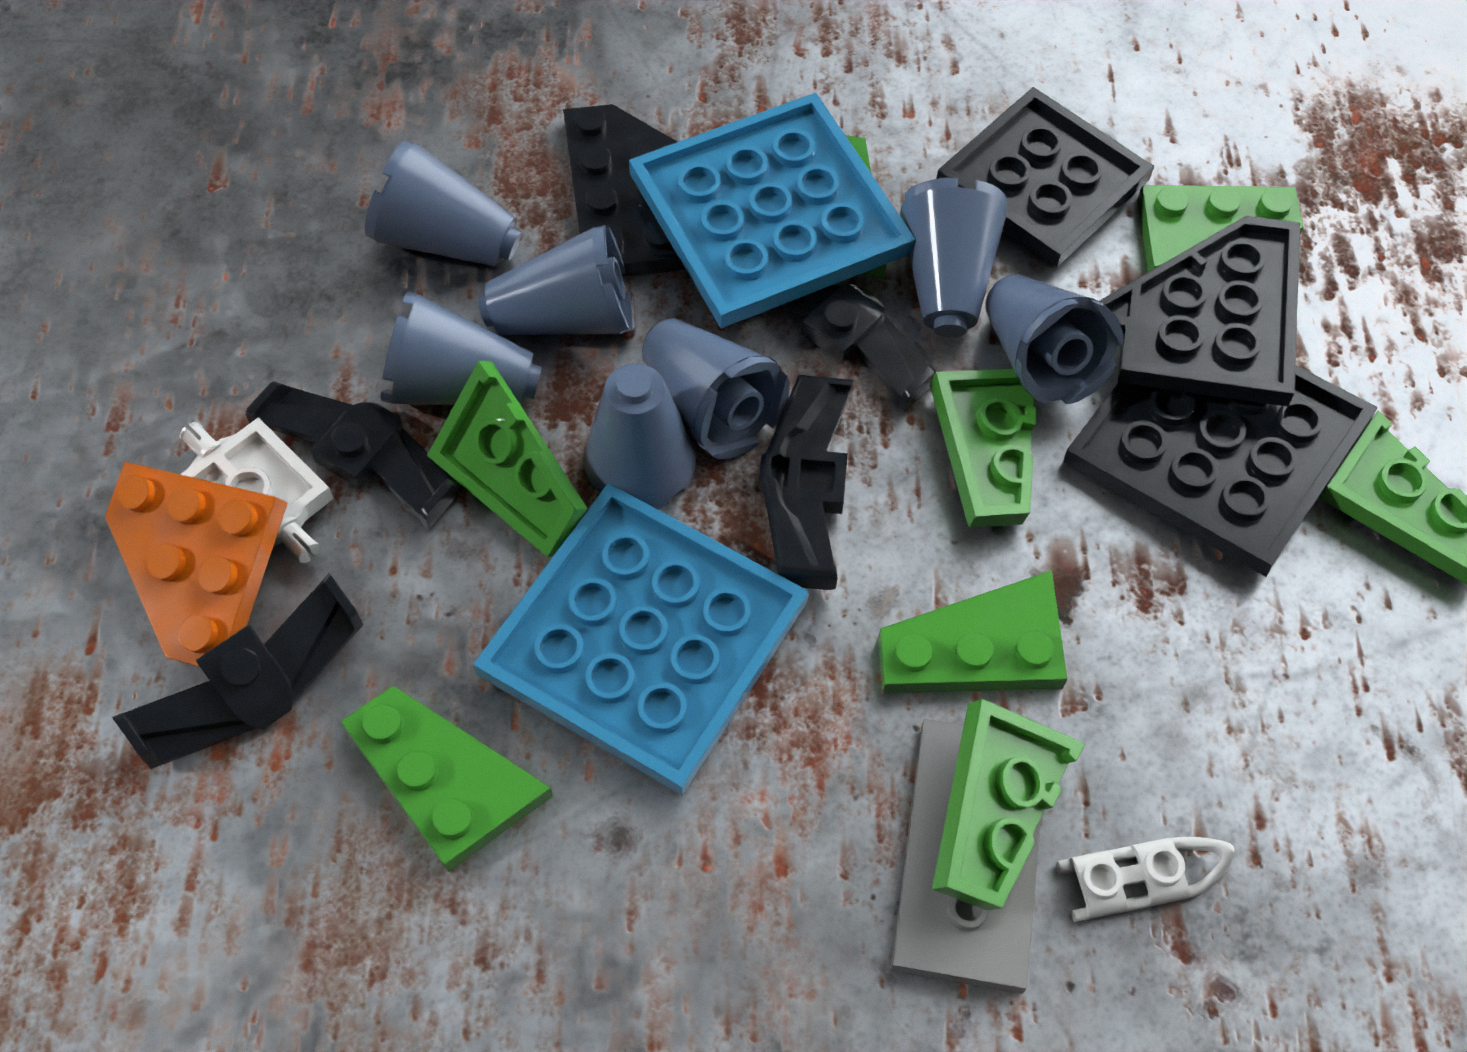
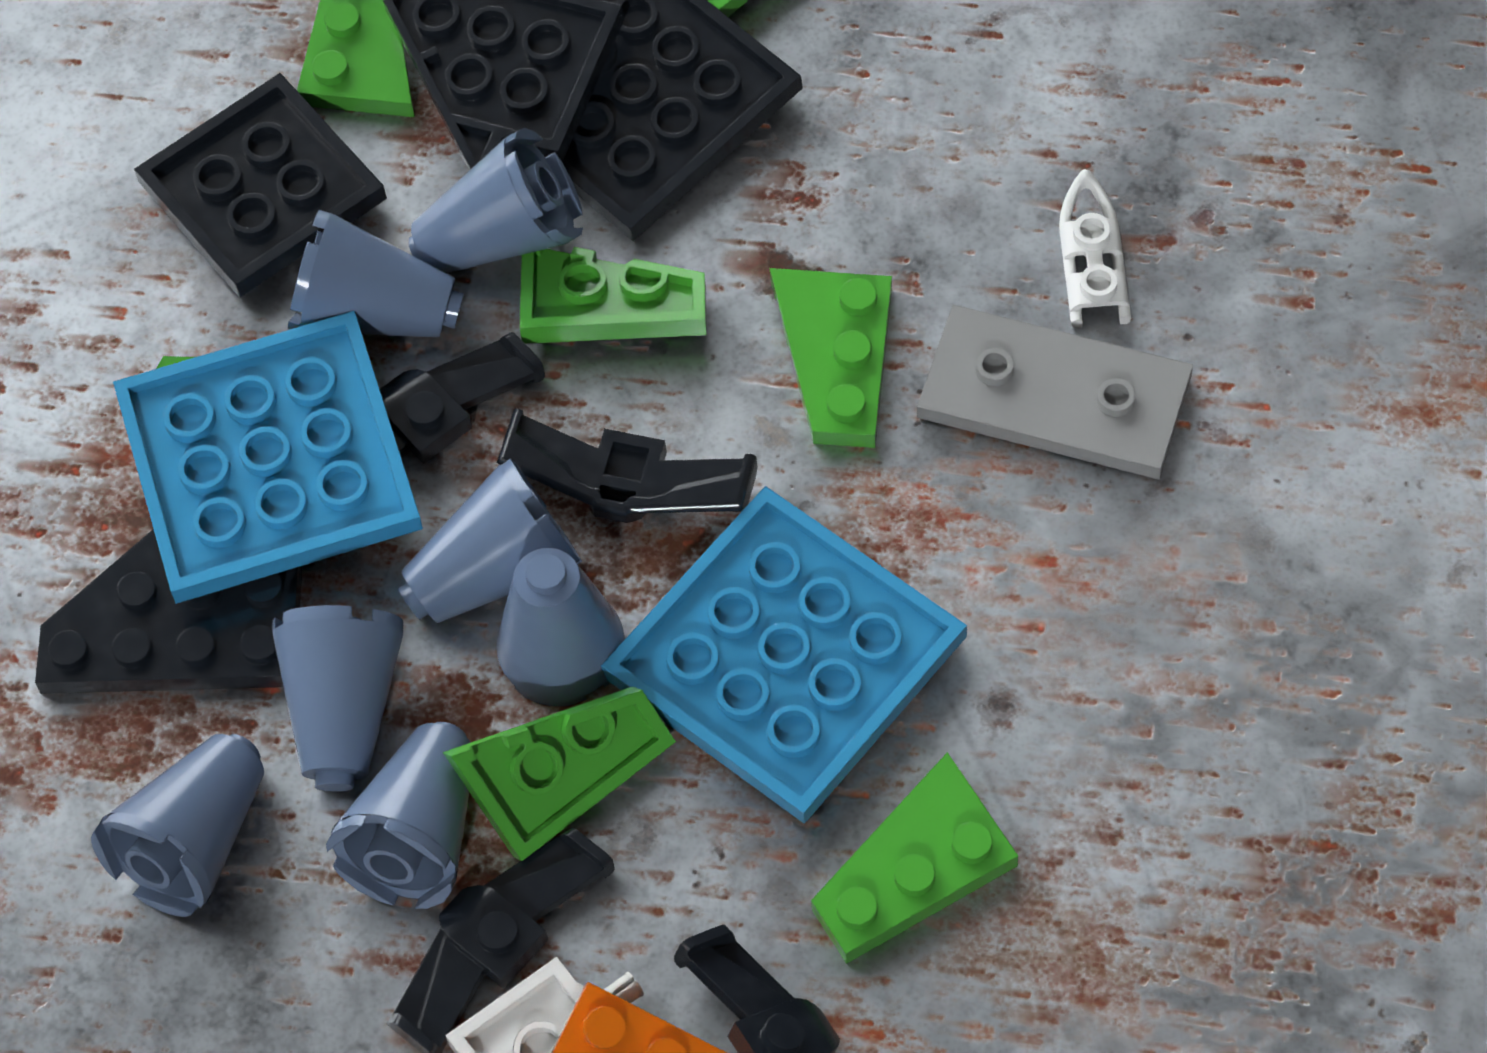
camera: 75 degrees left, 0 degrees up
bright green wing [932,699,1086,910] -> none

